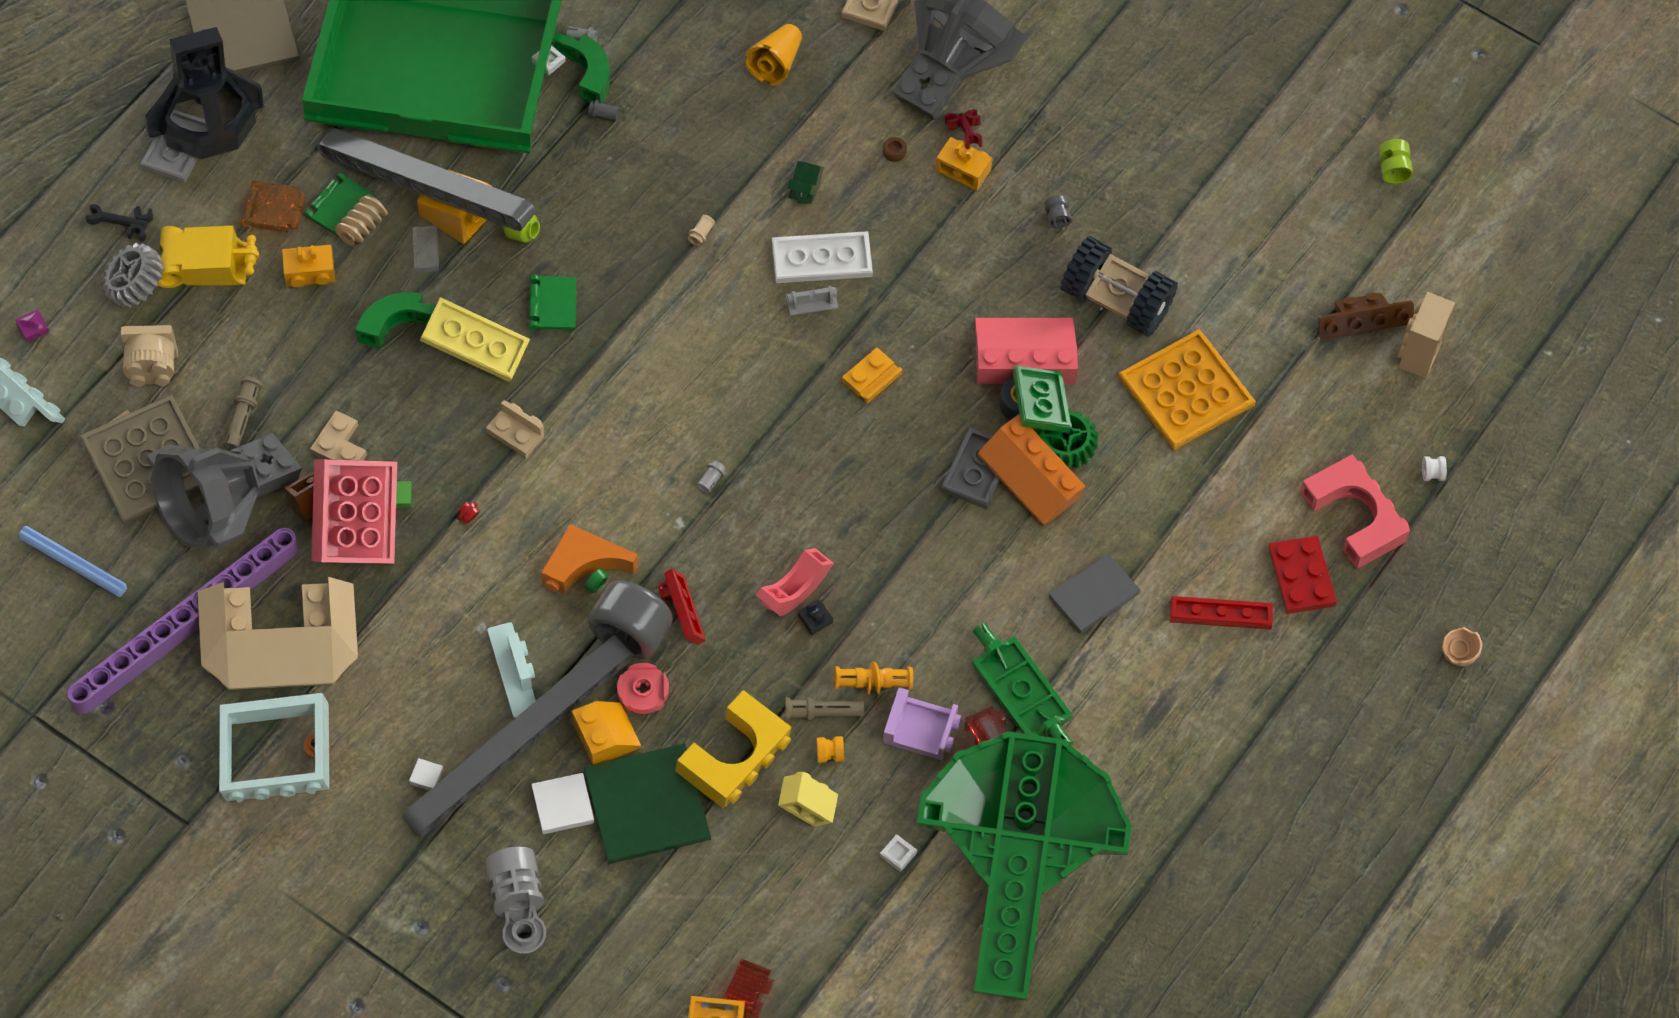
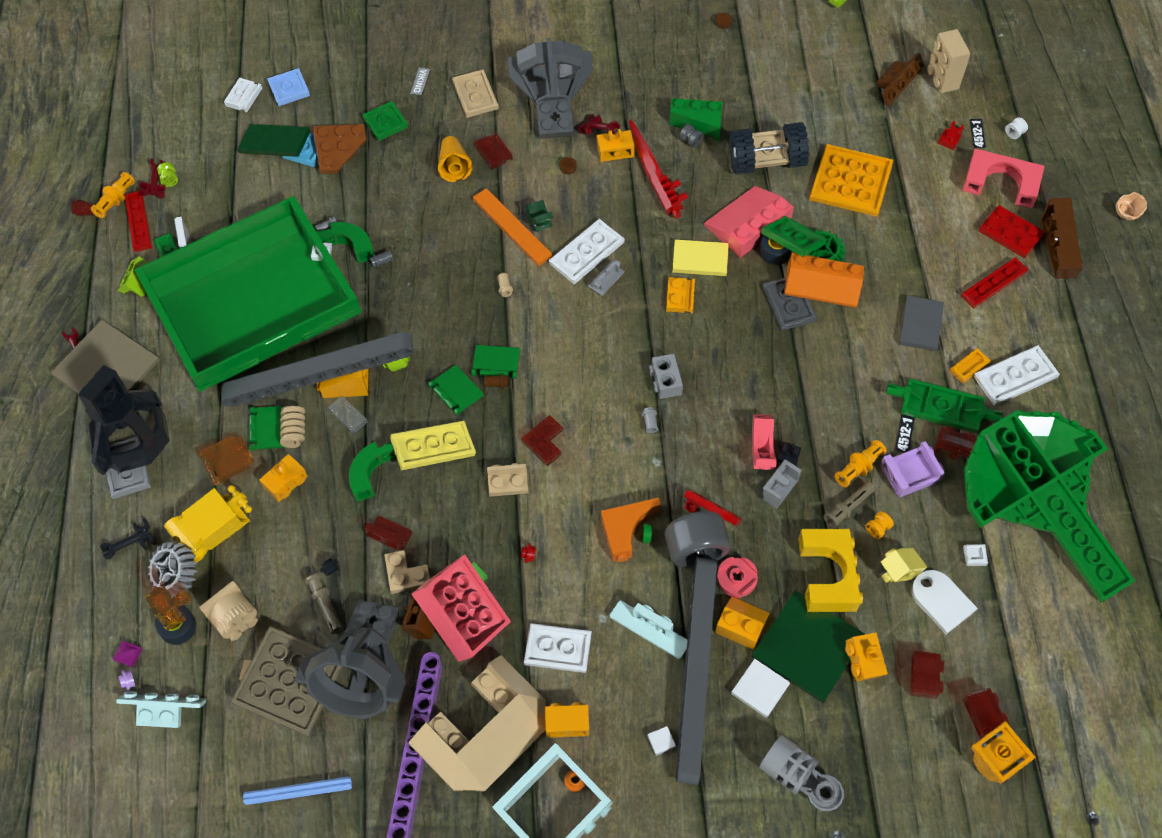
camera: 35 degrees left, 0 degrees up
none -> lavender plate [118,670,135,691]
none -> clear orange brick [144,585,192,630]
none -> black wheel [155,604,197,645]
none -> black plate [320,558,340,576]
none -> clear red panel [364,516,413,551]
none -> green piece [472,345,520,379]
none -> orange tile [473,188,552,267]
none -> clear red plate [474,132,513,170]
none -> reddish brown pin [484,374,509,389]
none -> clear red plate [521,415,563,467]
none -> white tile [524,623,592,673]
none -> light orange brick [545,702,589,738]
none -> red piece [629,119,688,219]
none -> light grey brick [649,354,683,399]
none -> green wedge [669,98,722,141]
none -> light yellow tile [672,240,729,276]
none -> reddish brown tile [715,13,732,29]
none -> light grey window [763,460,802,509]
none -> light orange brick [845,633,888,682]
none -> black sticker [895,415,915,453]
none -> clear red brick [910,651,944,699]
none -> white tile [912,570,978,635]
none -> red plate [938,121,964,151]
none -> light orange tile [949,348,991,384]
none -> black sticker [970,119,986,148]
none -> white tile [973,345,1060,406]
none -> reddish brown wedge [1040,197,1083,279]

